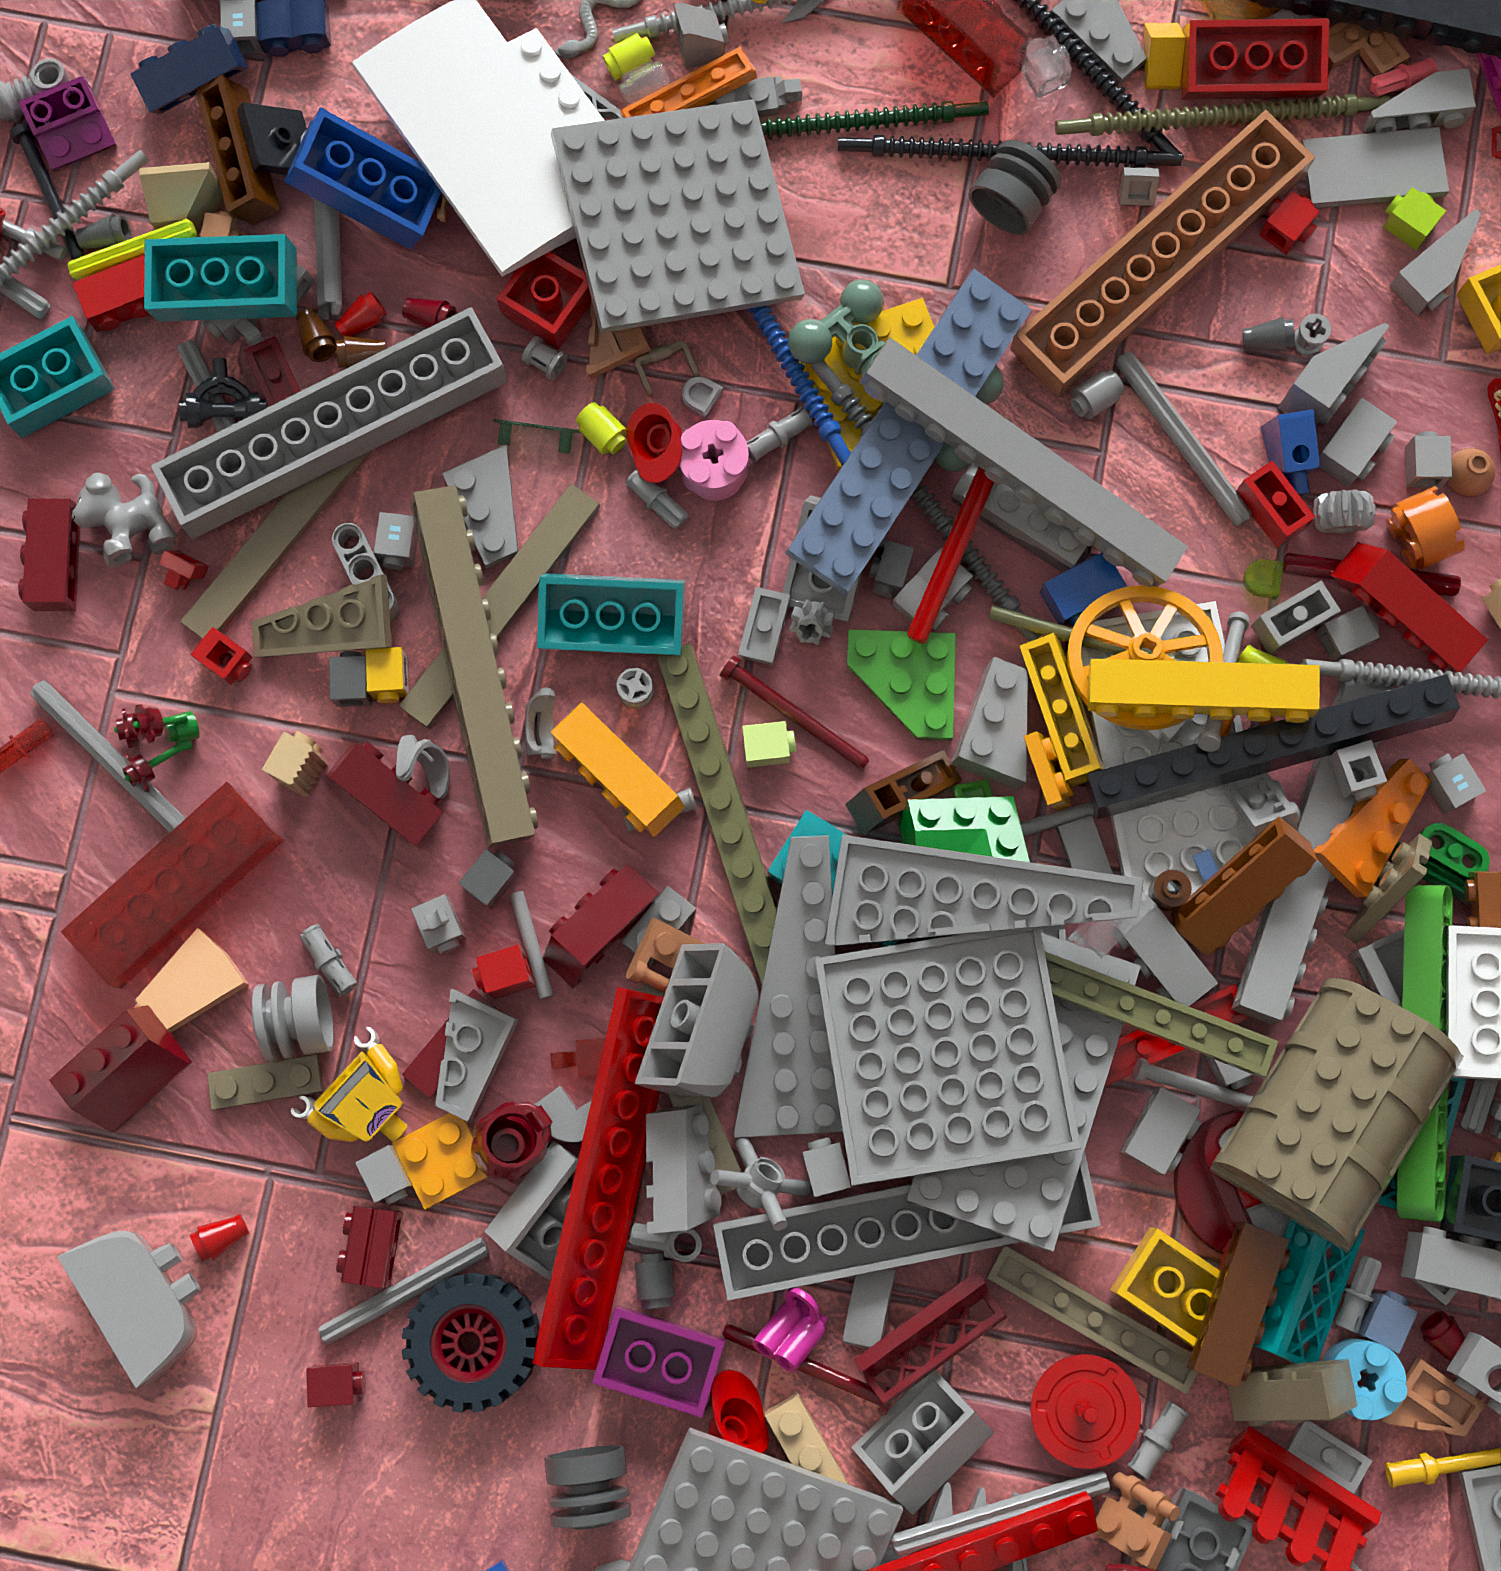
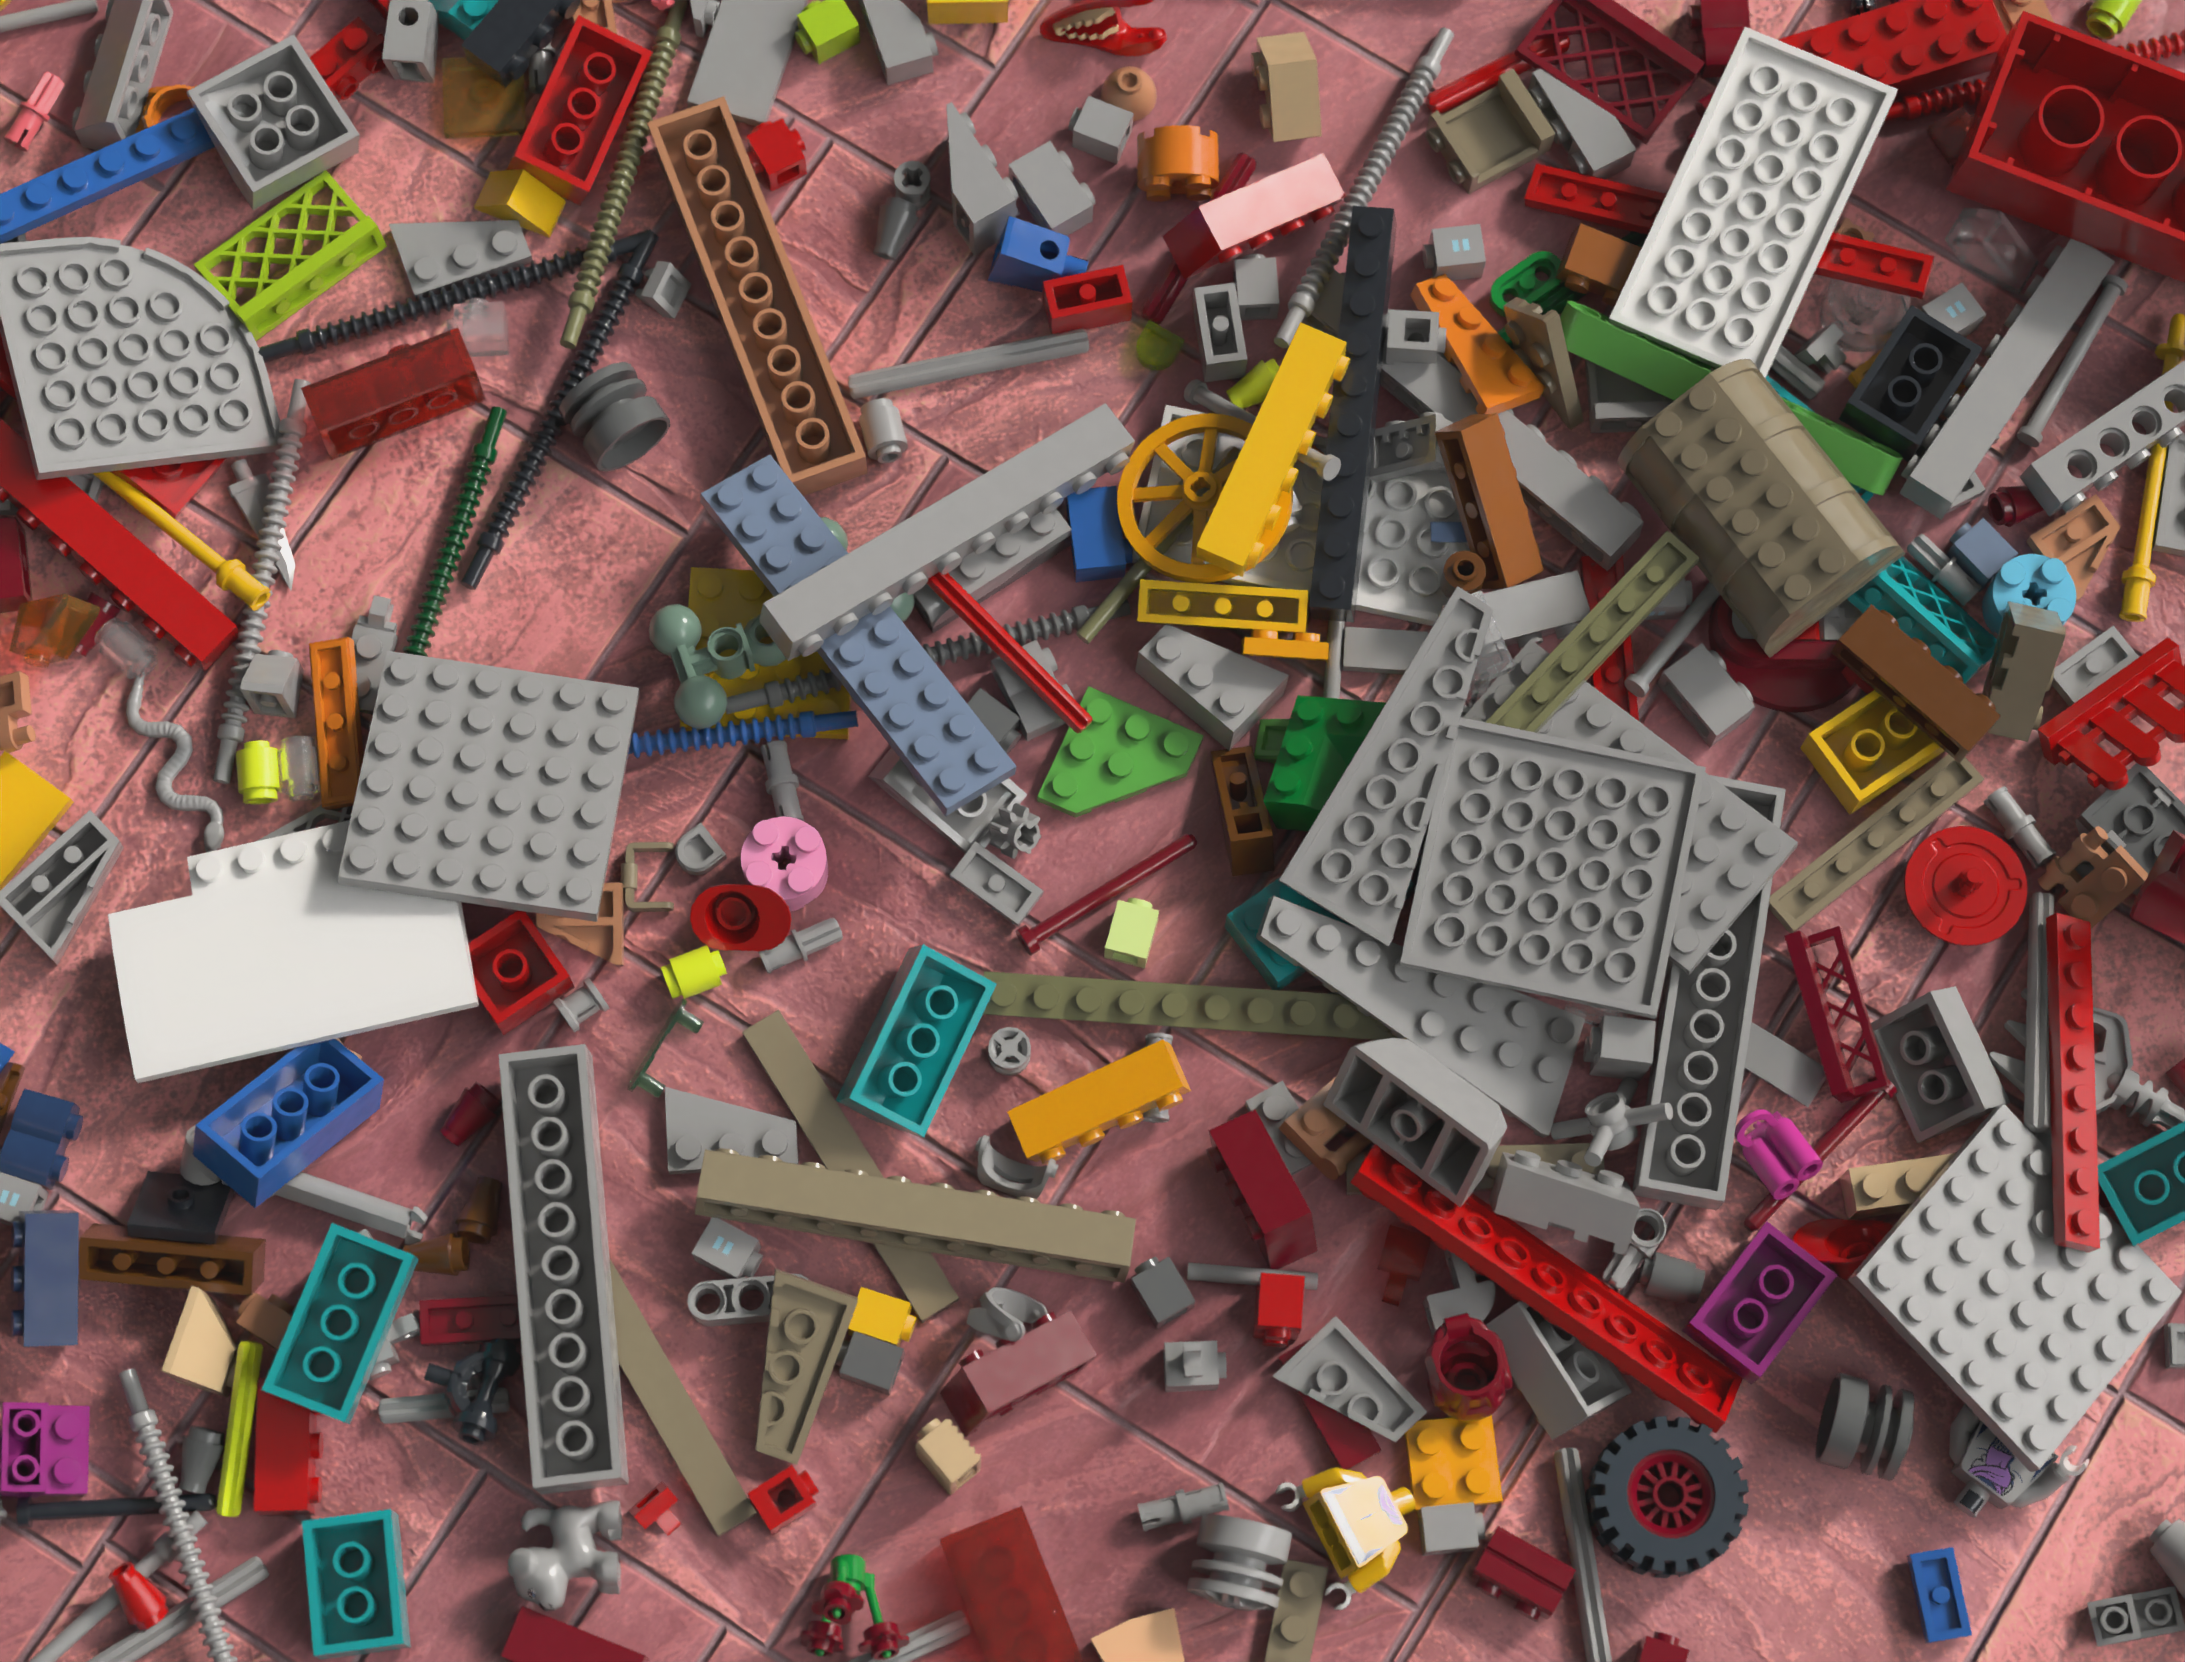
camera: 75 degrees left, 5 degrees down
red cone [334,291,388,337] -> none
light grey gear [1313,489,1376,534] -> none

